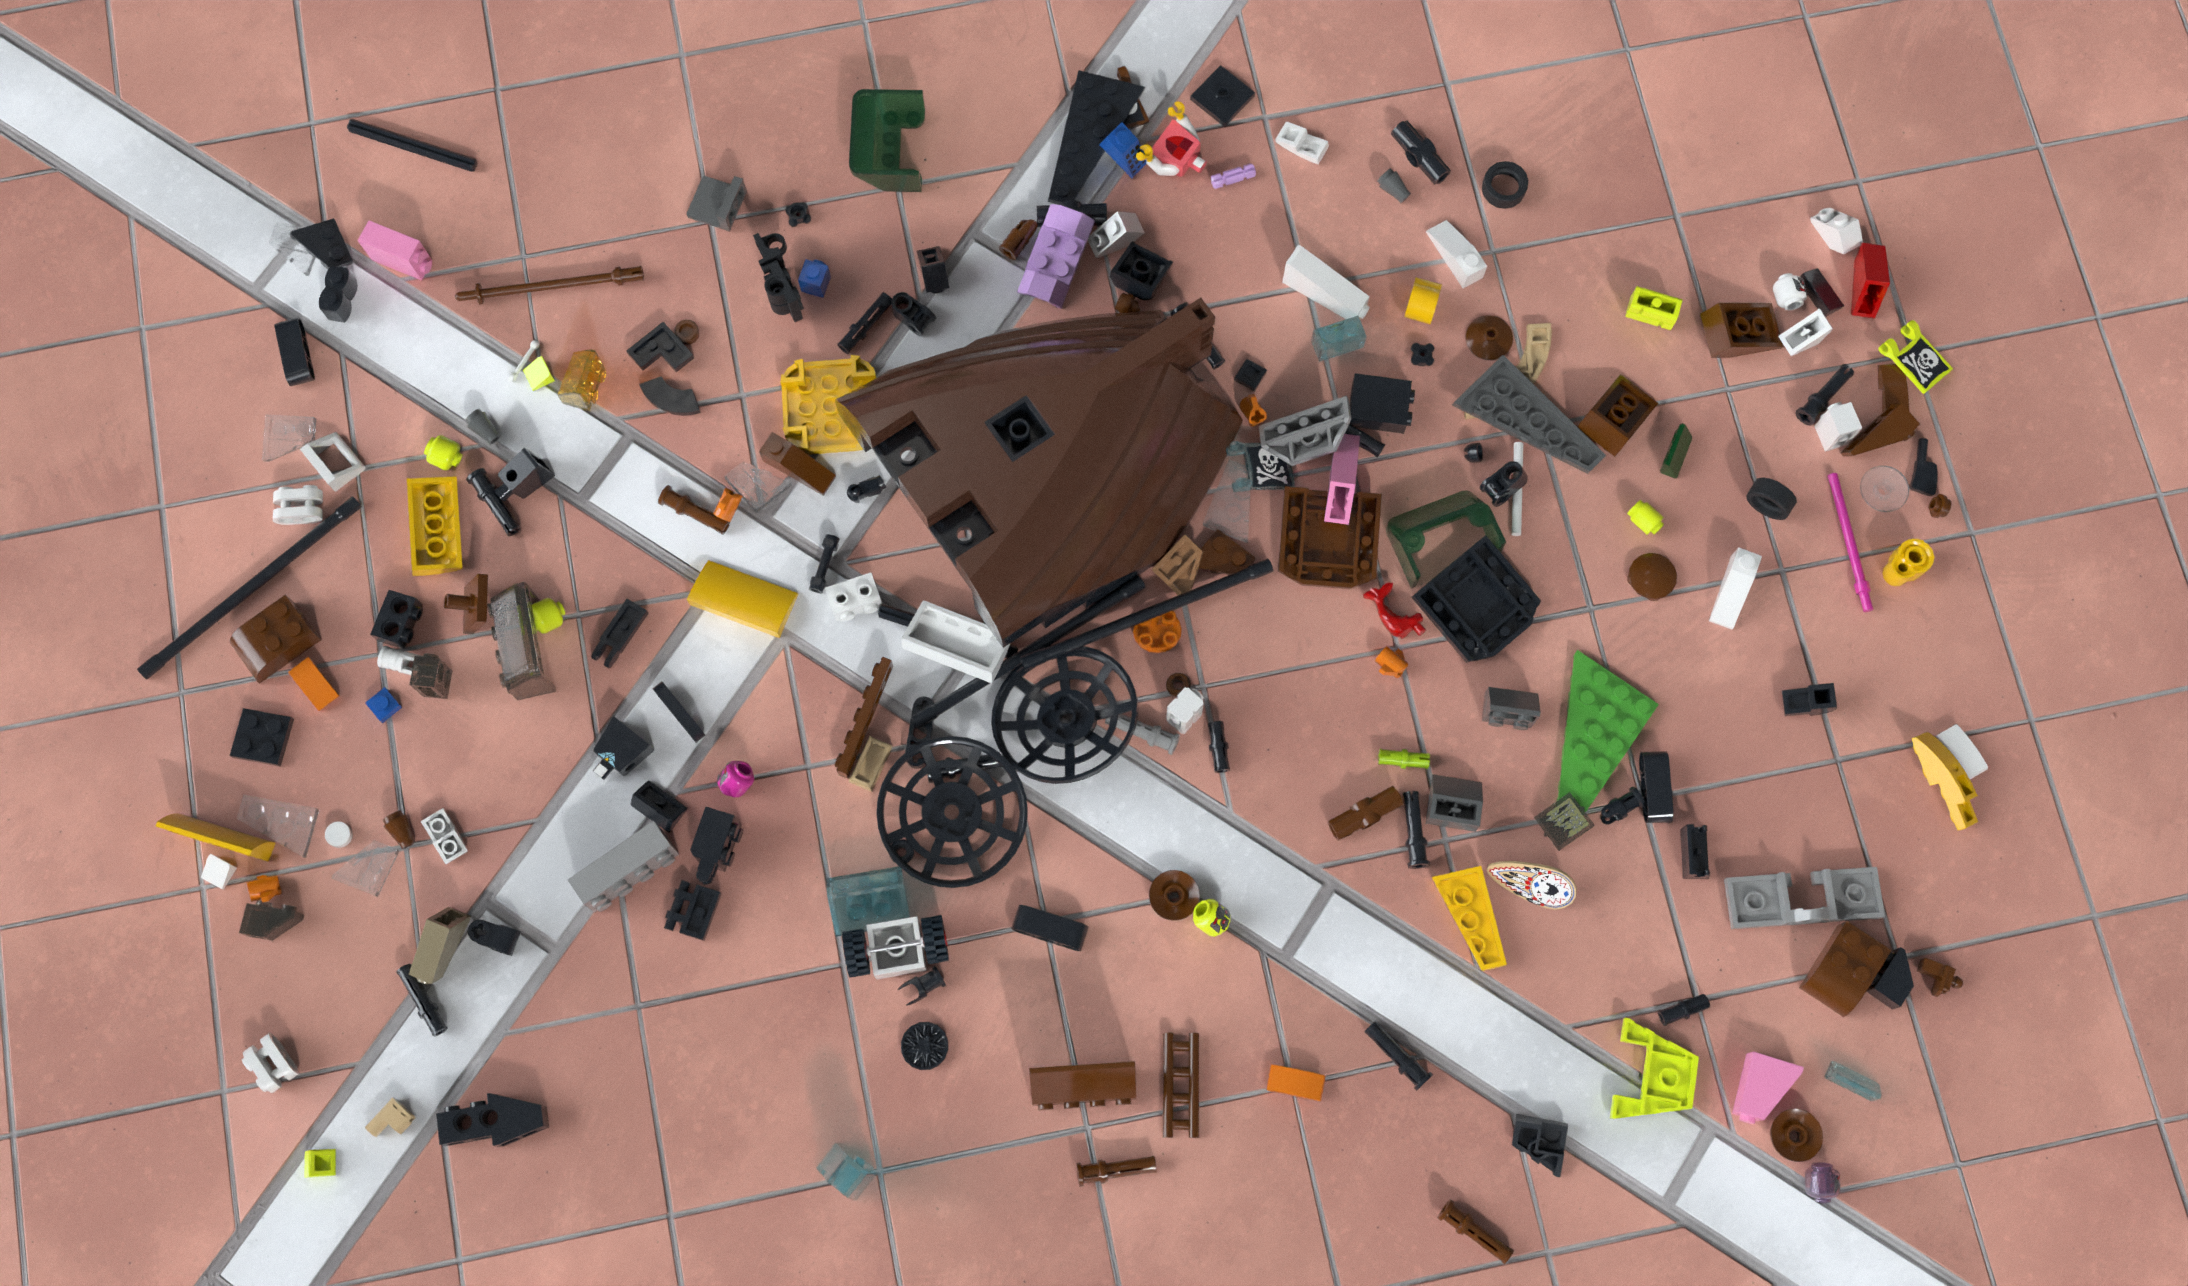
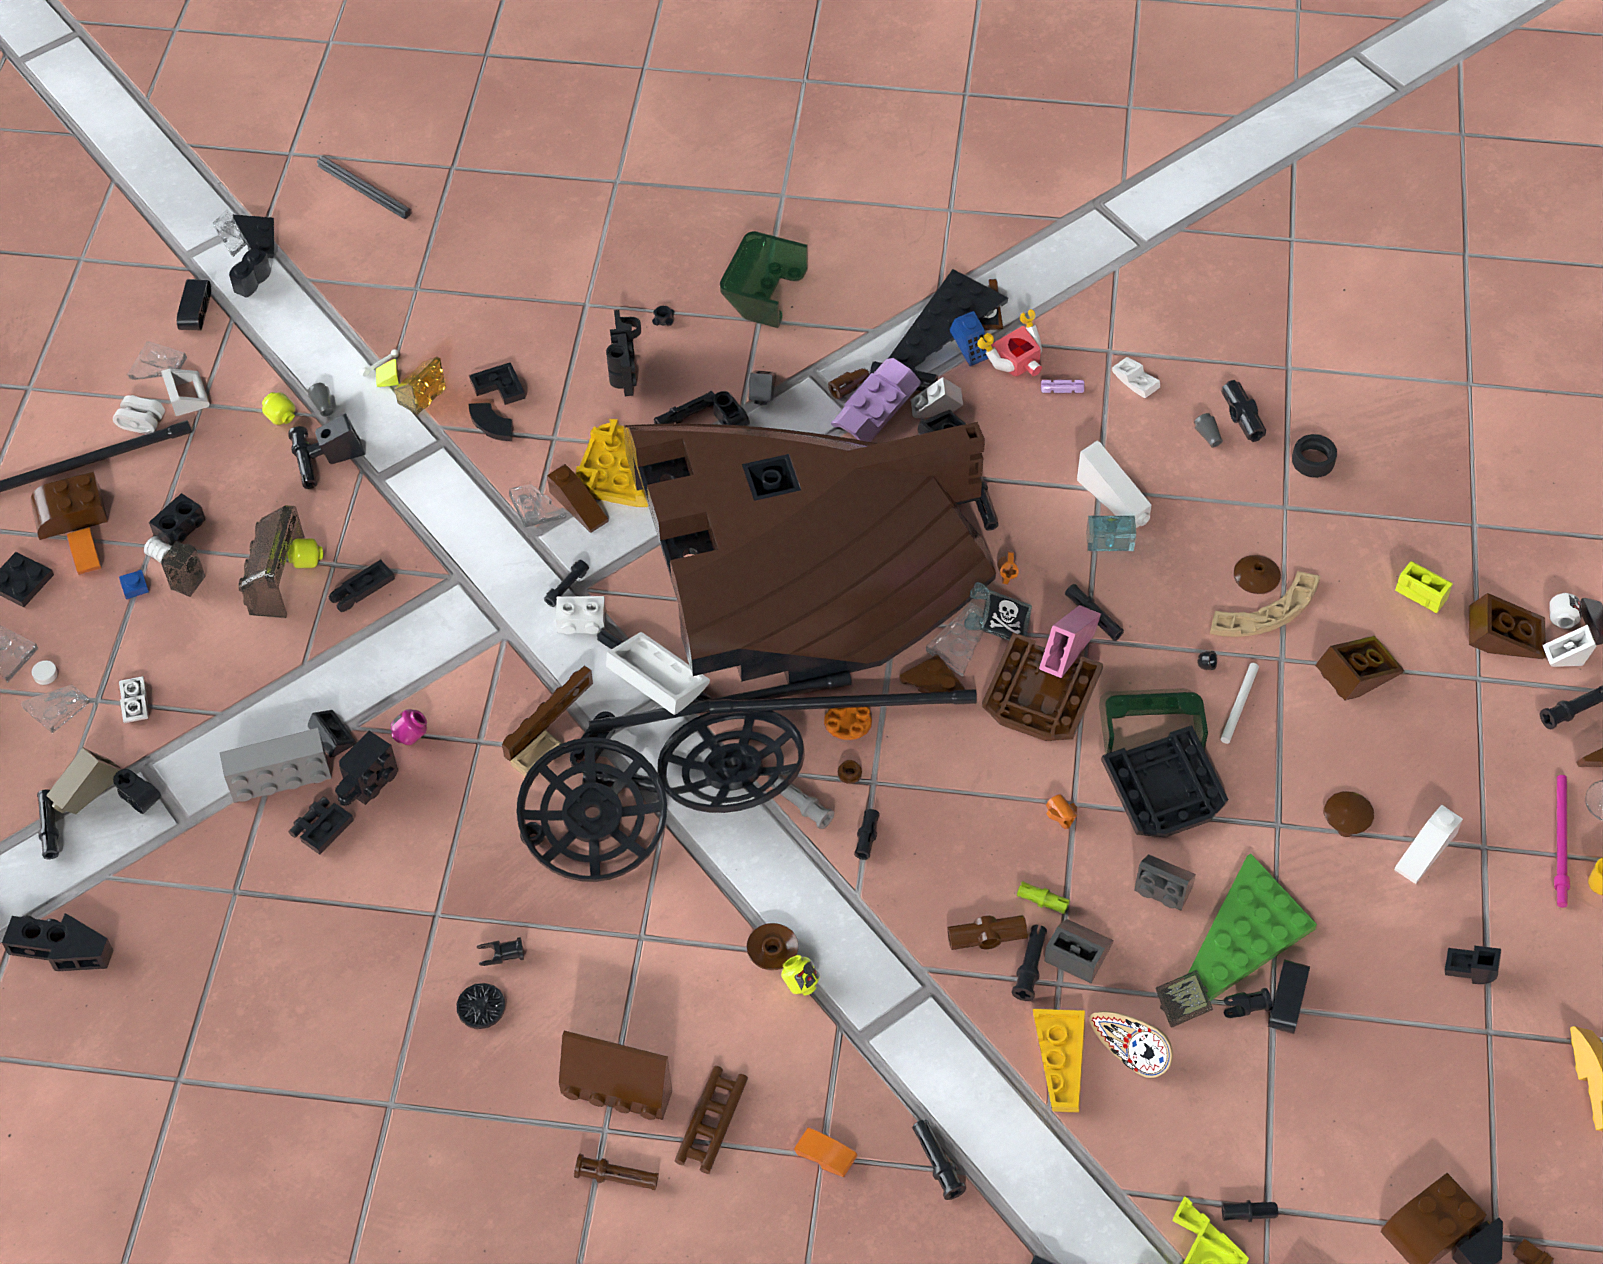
camera: 20 degrees right, 20 degrees down
bright pink brick [358,221,432,280] -> none
reddish brown cone [383,810,415,849] -> none
yellow slope [407,476,463,576] -> none
reddish brown tile [444,574,488,635] -> none
reddish brown bar [455,266,644,305] -> none
black torso [593,717,654,780] -> none
black beam [652,681,706,743] -> none
reddish brown pin [658,485,730,535] -> none
reddish brown tile [674,320,699,345] -> none
dark grey bracket [686,176,747,232] -> none
yellow slope [687,560,799,638] -> none
orange piece [713,487,743,522] -> none
blue brick [798,259,831,298] -> none
clear light blue wedge [816,1143,876,1201] -> none
clear light blue slope [826,866,910,937] -> none
brick [842,915,949,980] -> none
black arm [847,475,887,503] -> none
black beam [1011,905,1089,952] -> none
medium nougat wing [1152,534,1204,595] -> none
white brick [1166,687,1204,734] -> none
black plate [1190,65,1255,127] -> none
black tile [1234,359,1267,392] -> none
light grey wedge [1259,396,1351,466] -> none
black brick [1349,373,1415,434] -> none
red animal [1363,582,1426,639] -> none
yellow piece [1404,277,1442,325] -> none
black plate [1411,343,1435,366] -> none
white slope [1426,220,1487,288] -> none
dark grey wing [1452,355,1606,474] -> none
black piece [1479,461,1528,507] -> none
neon yellow brick [1627,500,1664,535] -> none
dark green slope [1660,423,1692,479] -> none
black hinge [1680,824,1710,879] -> none
light grey plate [1724,867,1885,929] -> none
black tyre [1746,477,1797,520] -> none
white brick [1814,402,1862,452] -> none

